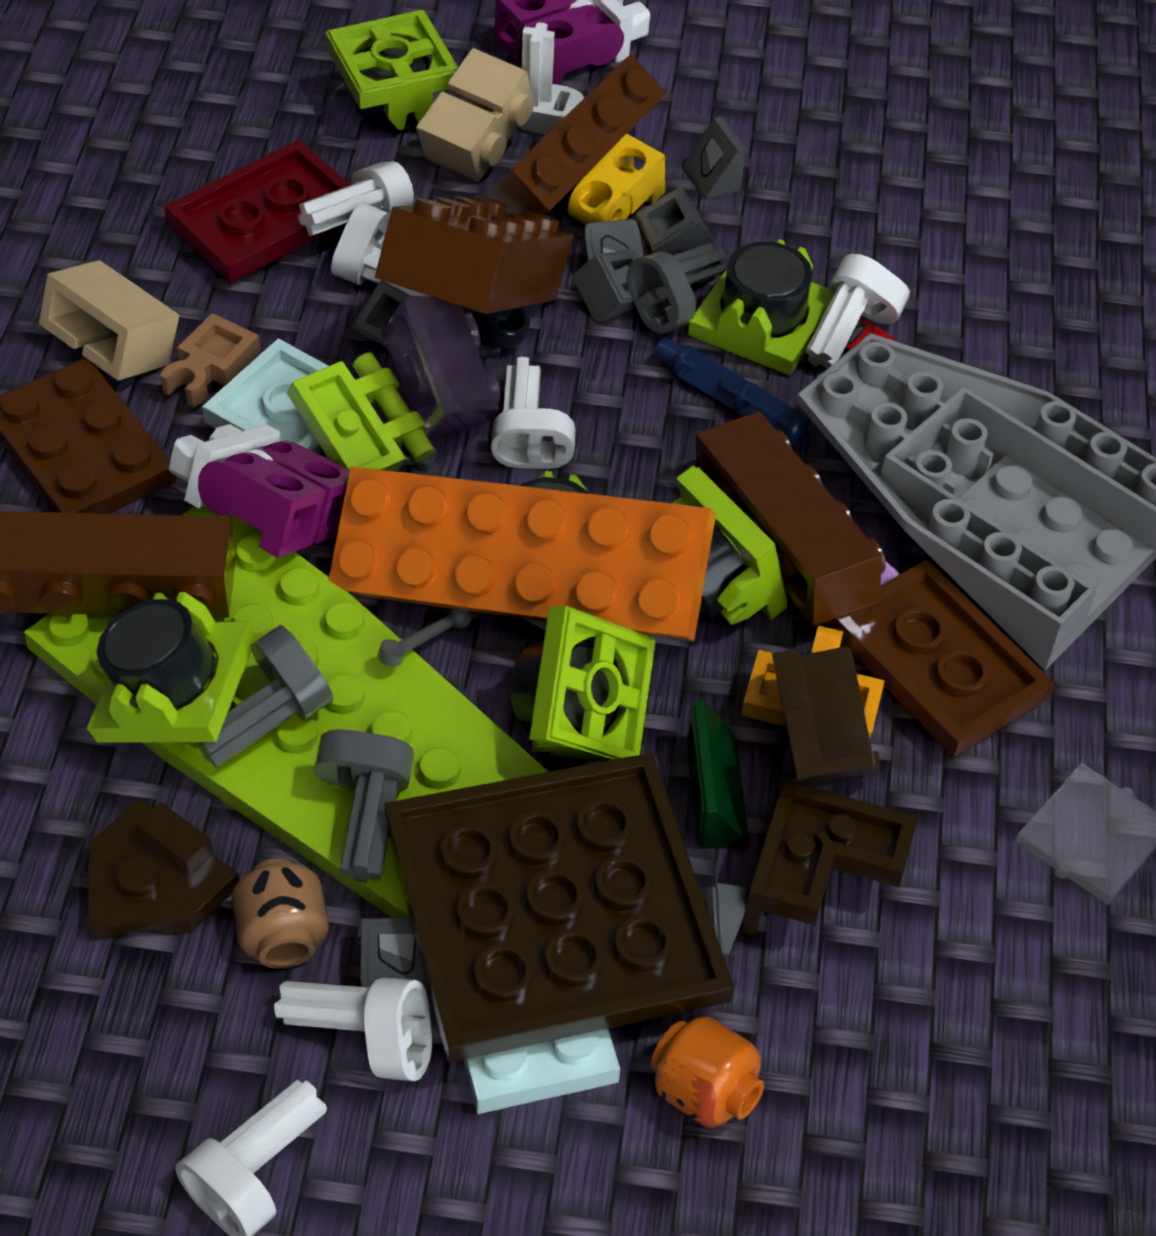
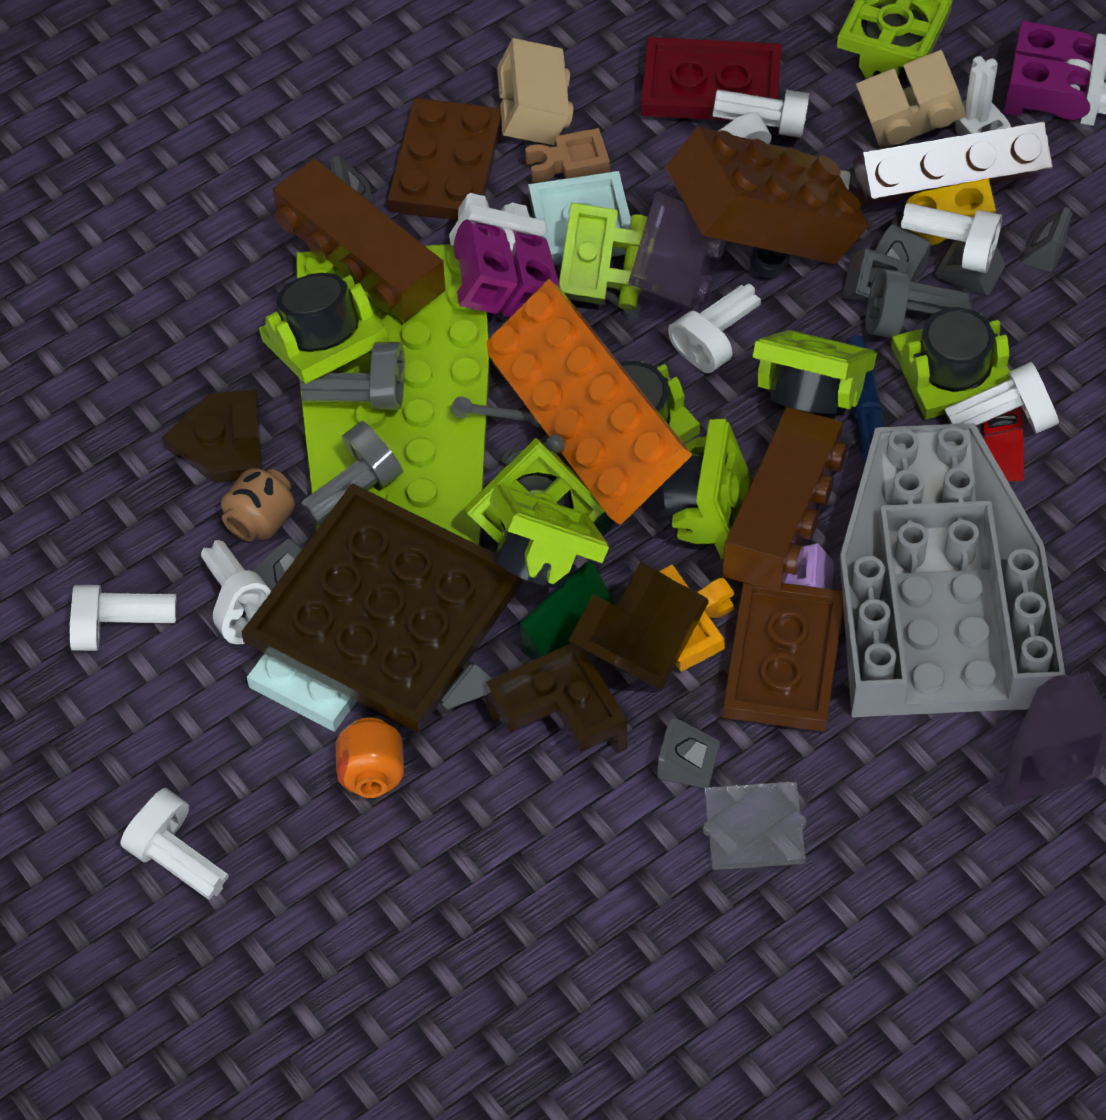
camera: 50 degrees right, 5 degrees up
none -> lime piece [489,484,609,589]
none -> dark grey hinge [501,434,565,465]
none -> dark grey slope [658,717,720,789]
none -> lime piece [752,330,877,414]
none -> white piece [901,203,1002,273]

